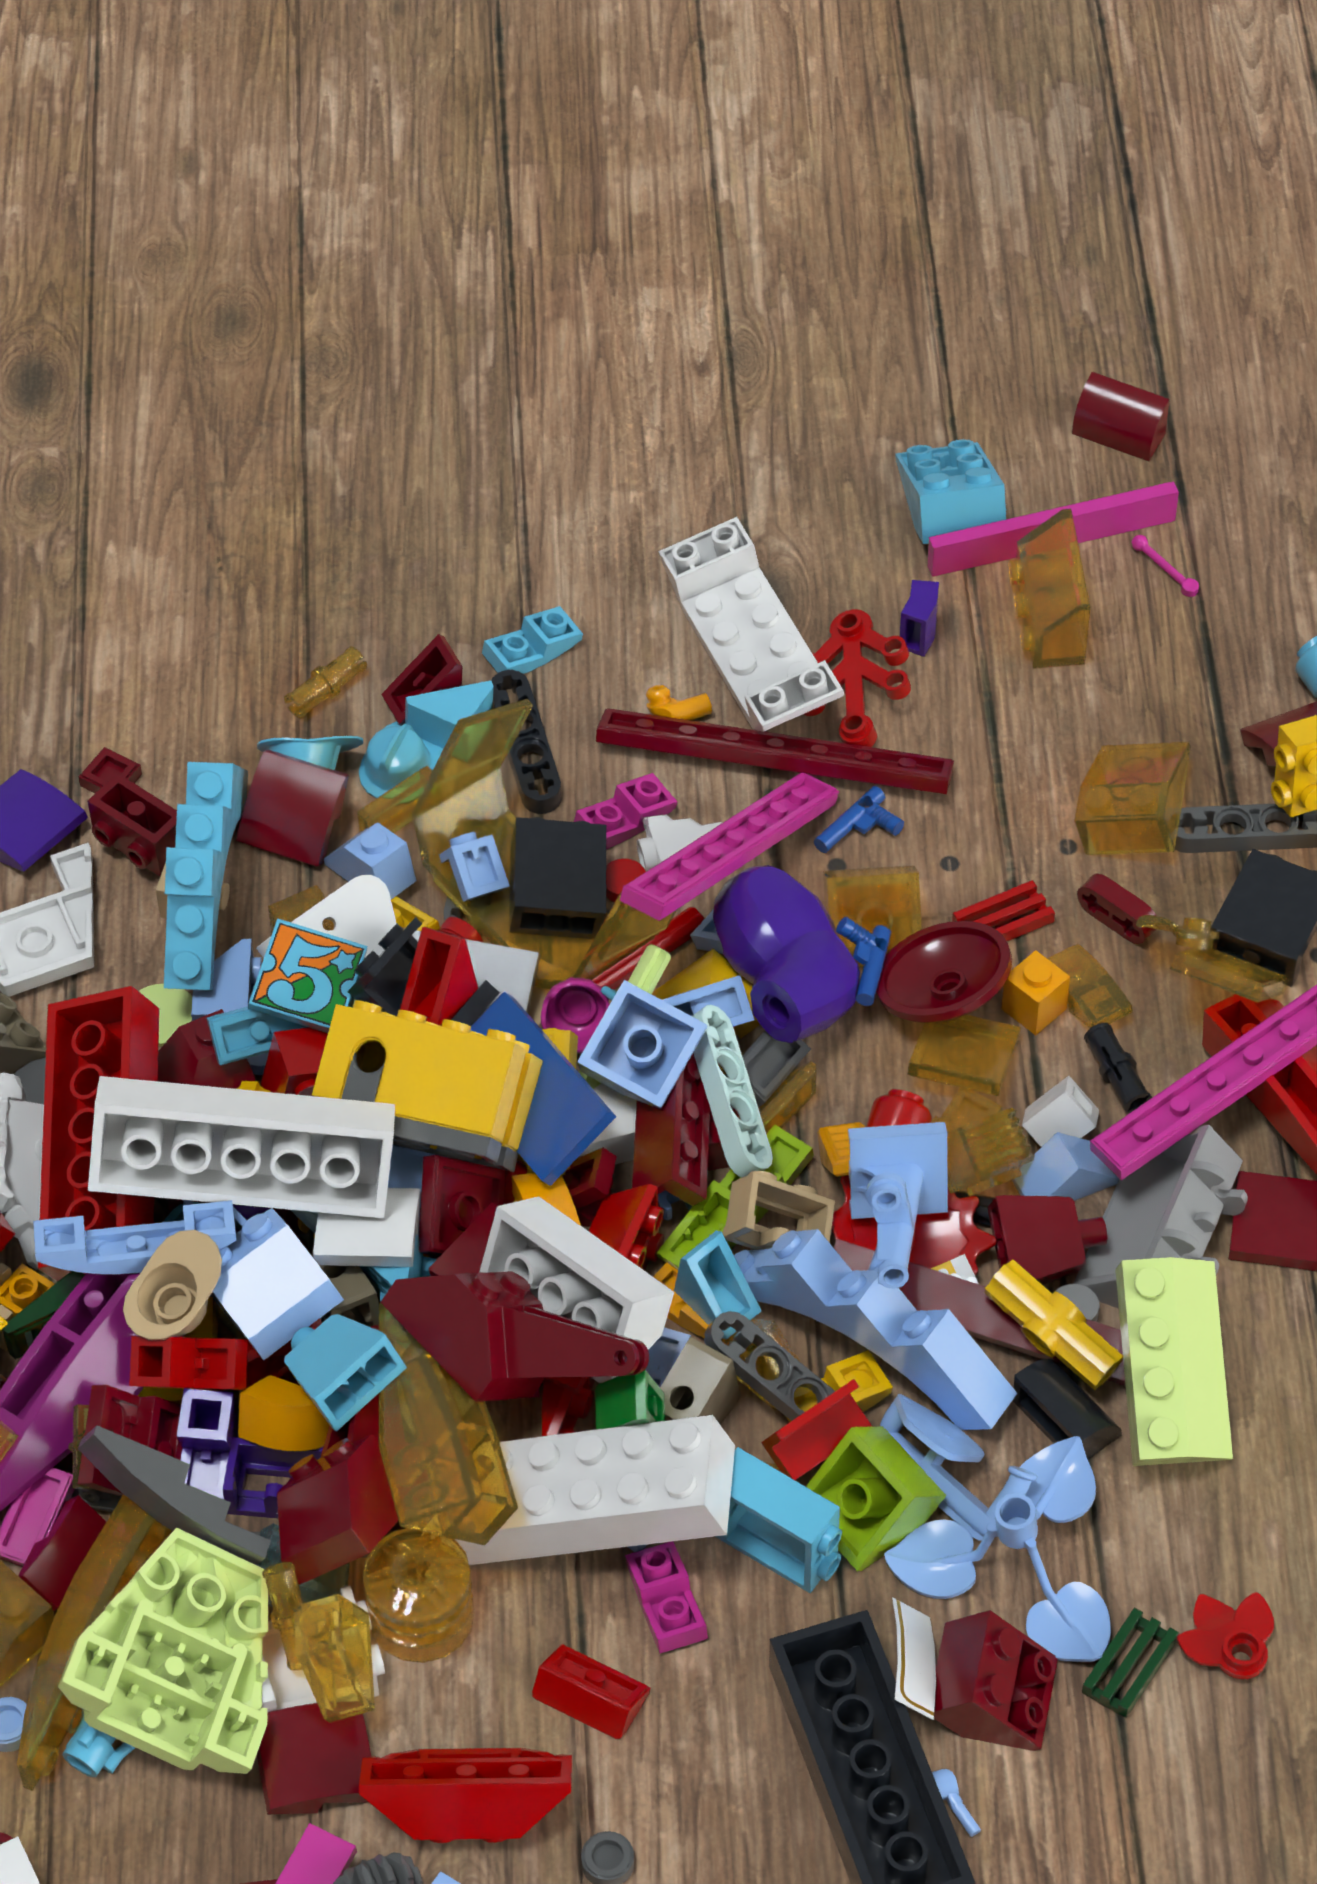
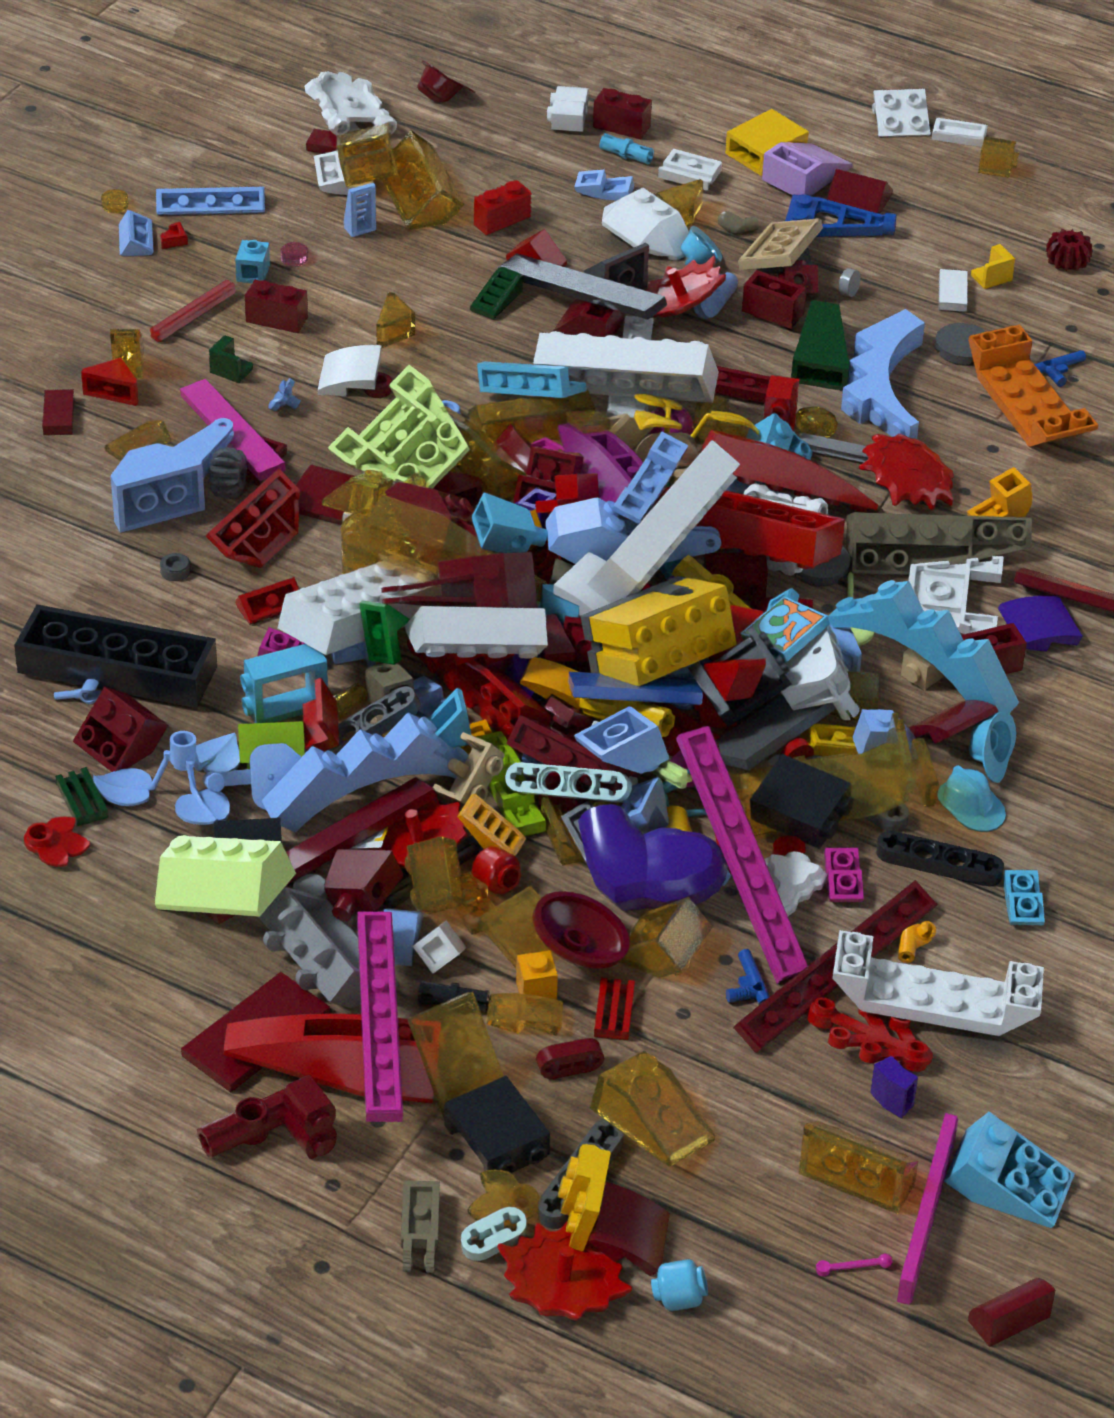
camera: 120 degrees right, 10 degrees down
dark red tile [78,747,142,793] -> none
dark grey slope [78,1426,271,1565] -> none
tan piece [123,1230,222,1340] -> none
clear yellow pin [284,646,367,718] -> none
dark red slope [381,634,463,725] -> none
medium azure slope [405,680,494,757] -> none
light blue bracket [439,832,510,902] -> none
blue hose [836,917,891,1006] -> none
light blue piece [848,1122,948,1289] -> none
white sticker [892,1597,936,1720] -> none
yellow piece [984,1259,1124,1390] -> none
clear yellow plate [1136,915,1220,950] -> none

